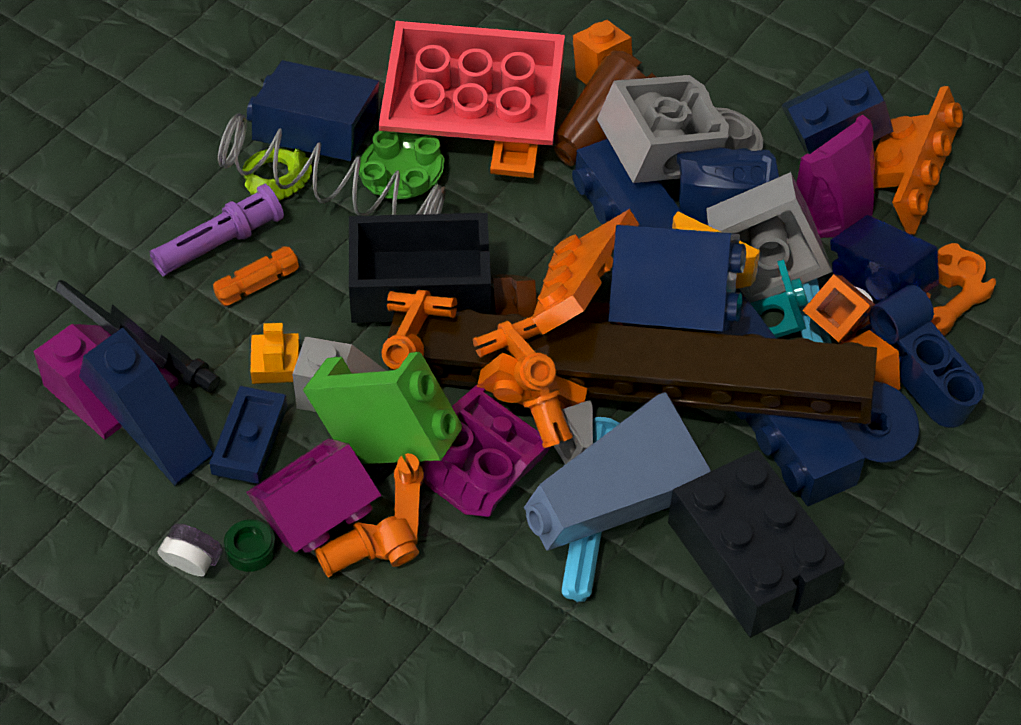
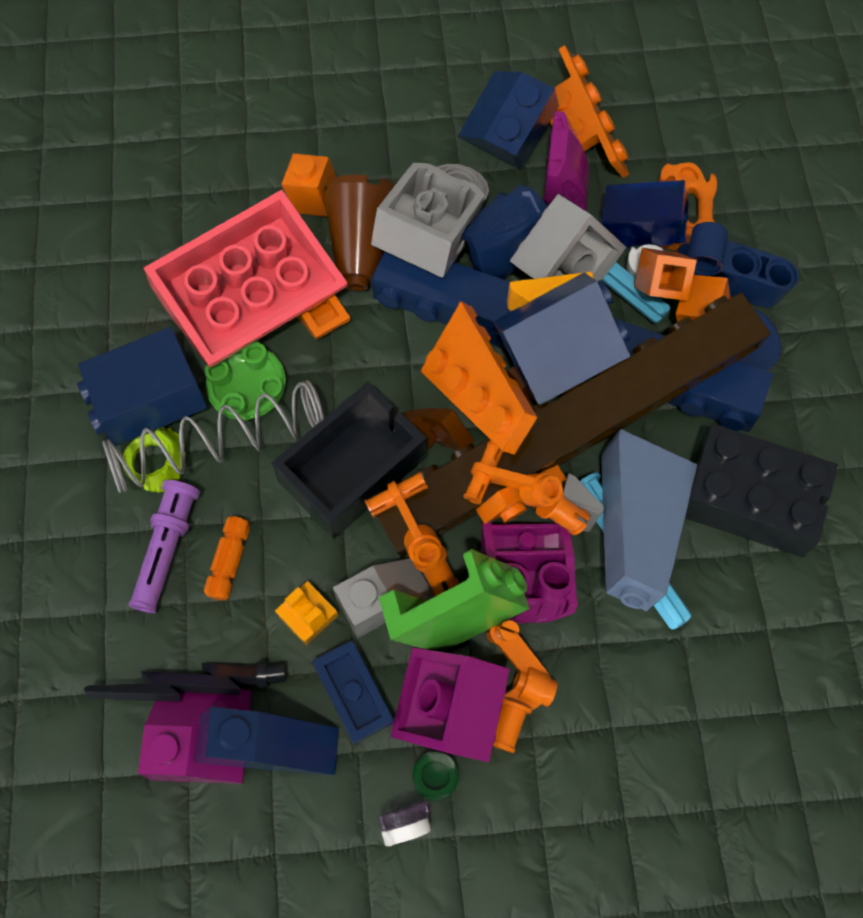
camera: 40 degrees left, 15 degrees up
teal bracket [750,259,808,338] -> none

